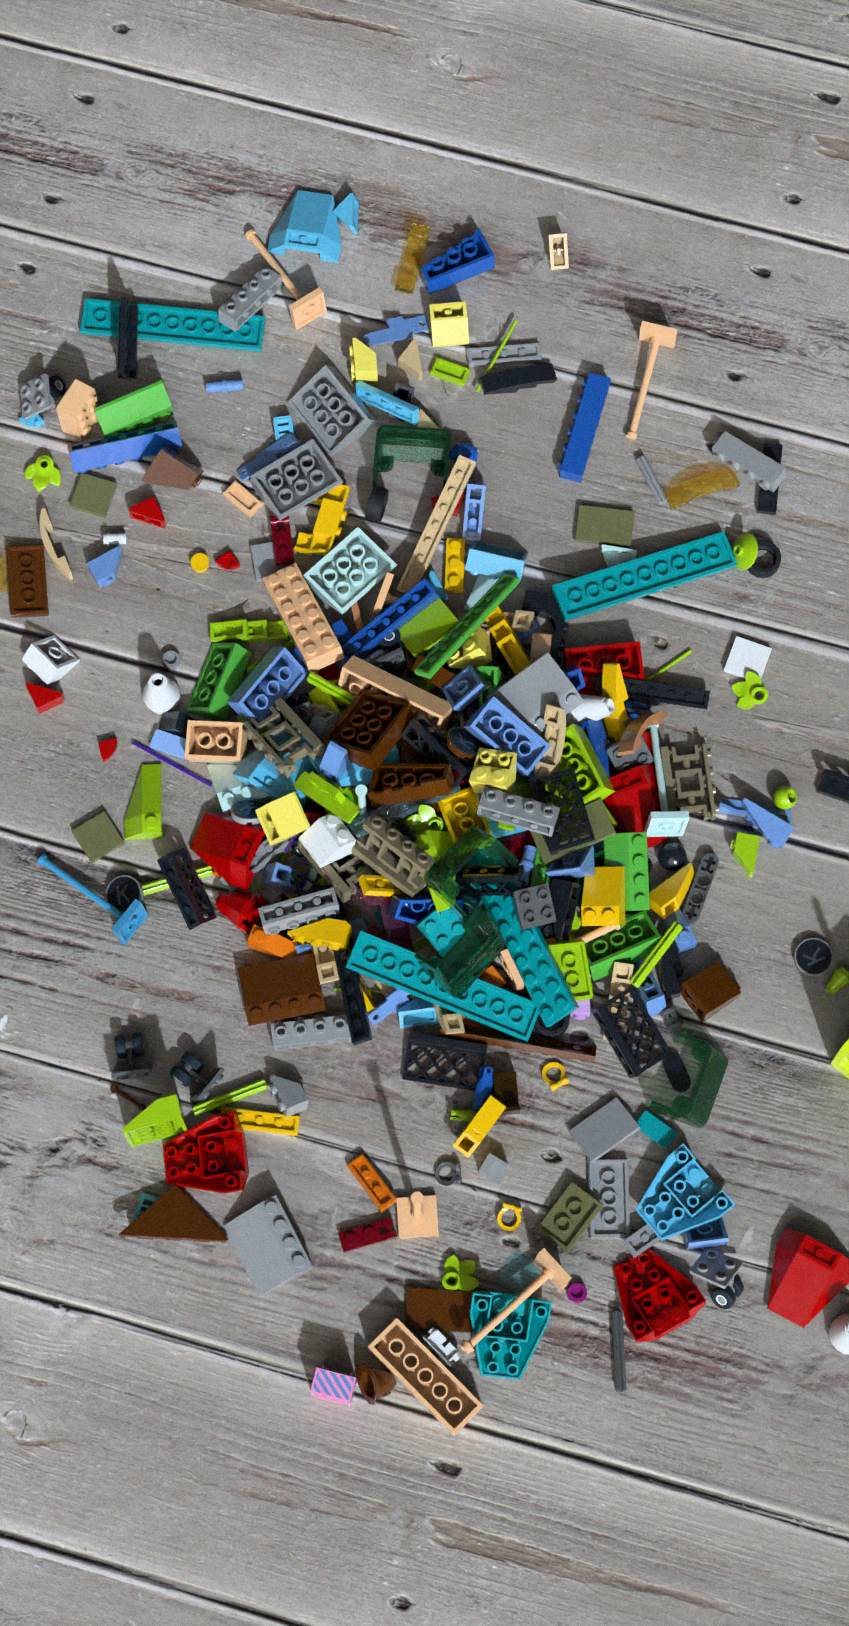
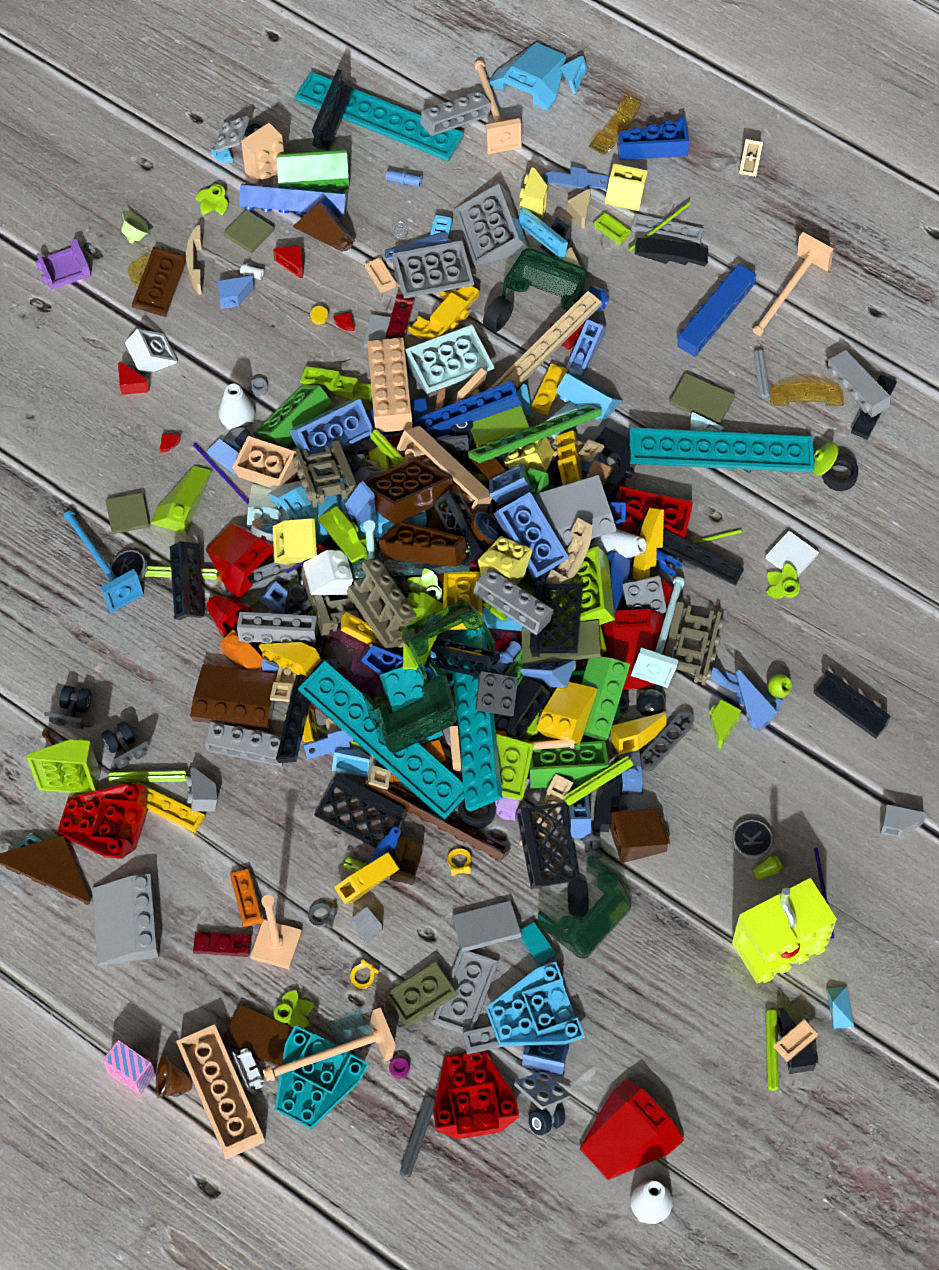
camera: 20 degrees right, 10 degrees down
nougat slope [617,711,667,756] -> none

